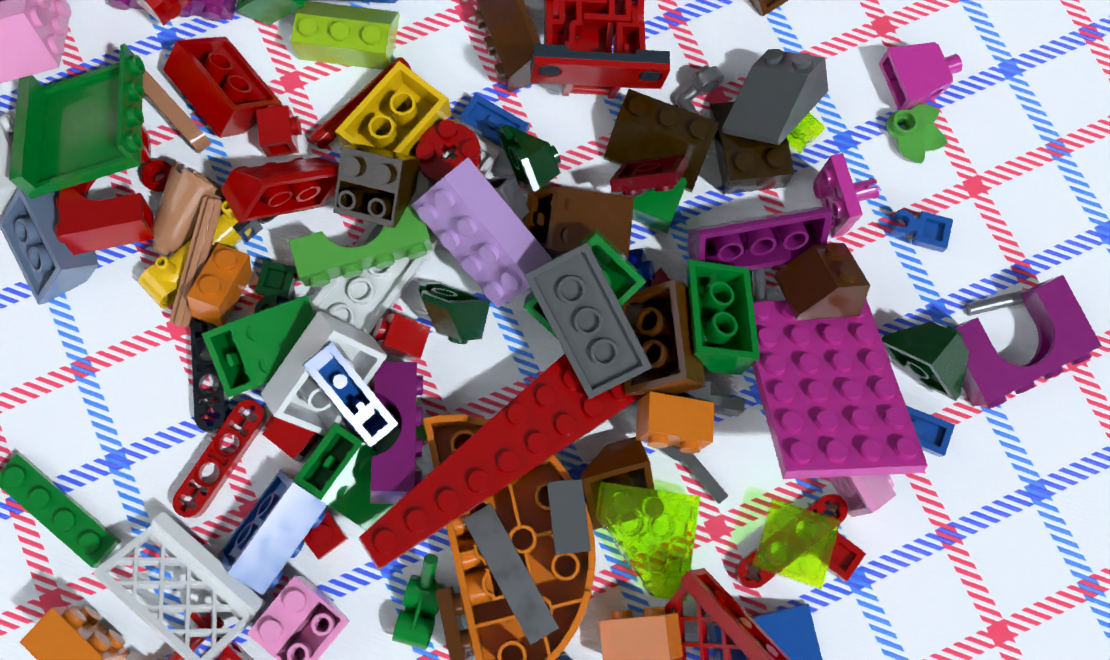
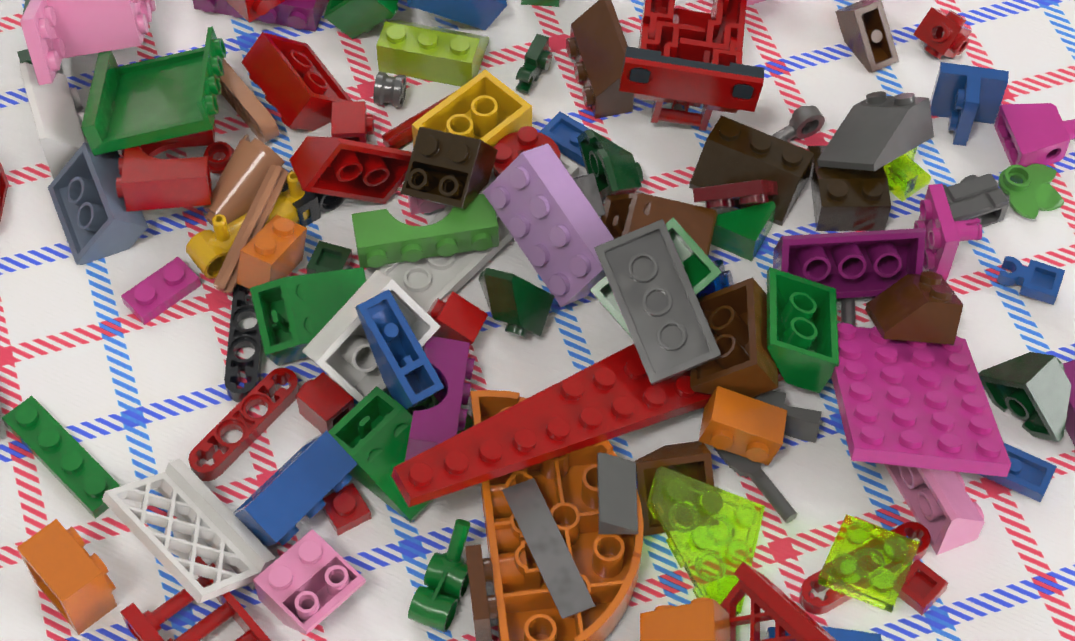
camera: 10 degrees right, 20 degrees down
none -> dark pink plate [121,257,201,325]
none -> dark grey wheel [373,72,407,108]
none -> dark green plate [516,34,552,94]
none -> blue bracket [930,62,1009,146]
none -> dark grey brick [943,173,1009,228]

